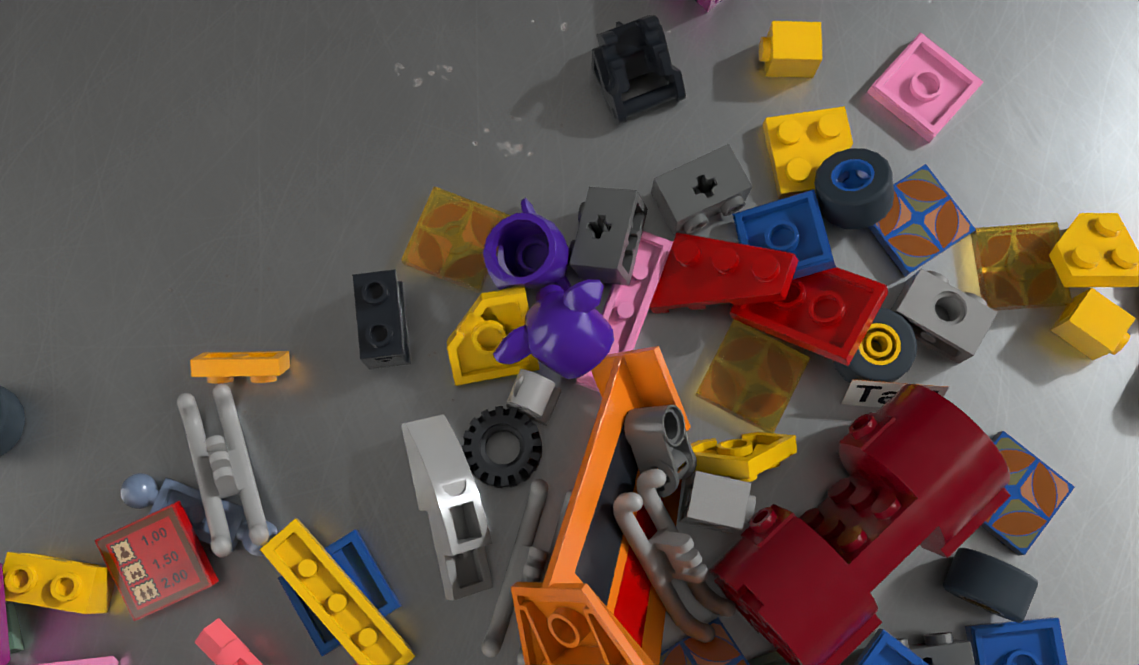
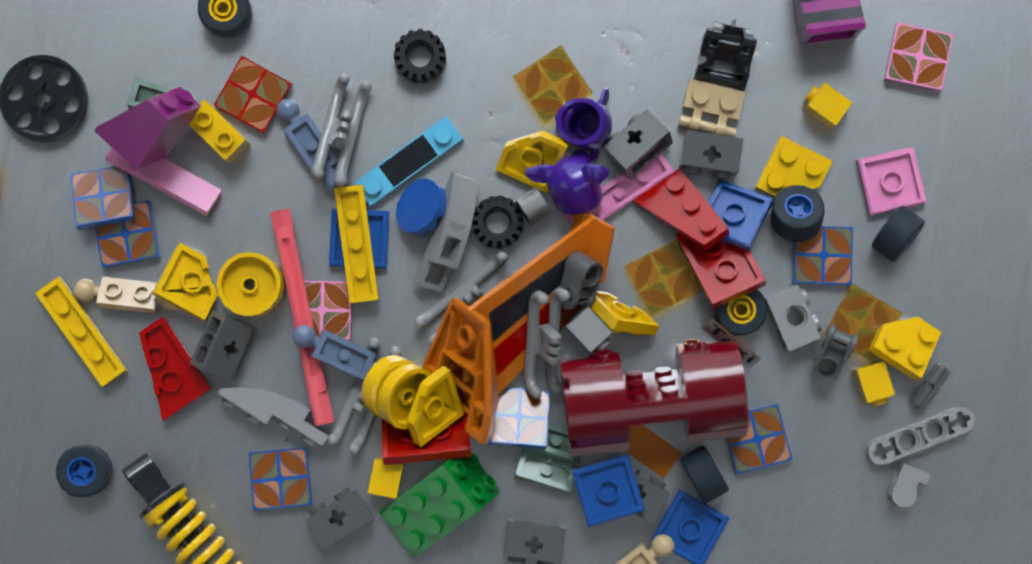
camera: 35 degrees right, 10 degrees up
tile [94,500,219,621] -> none
light orange plate [190,351,290,384] -> none
black hinge [352,269,411,369] -> none
none -> tile [214,55,293,134]
none -> plate [354,116,464,207]
none -> black tyre [394,29,446,83]
none -> blue tile [396,178,447,236]
none -> orange sticker [625,425,682,478]
none -> tan plate [678,79,746,137]
none -> dark grey piece [814,323,859,383]
none -> black wheel [872,206,925,262]

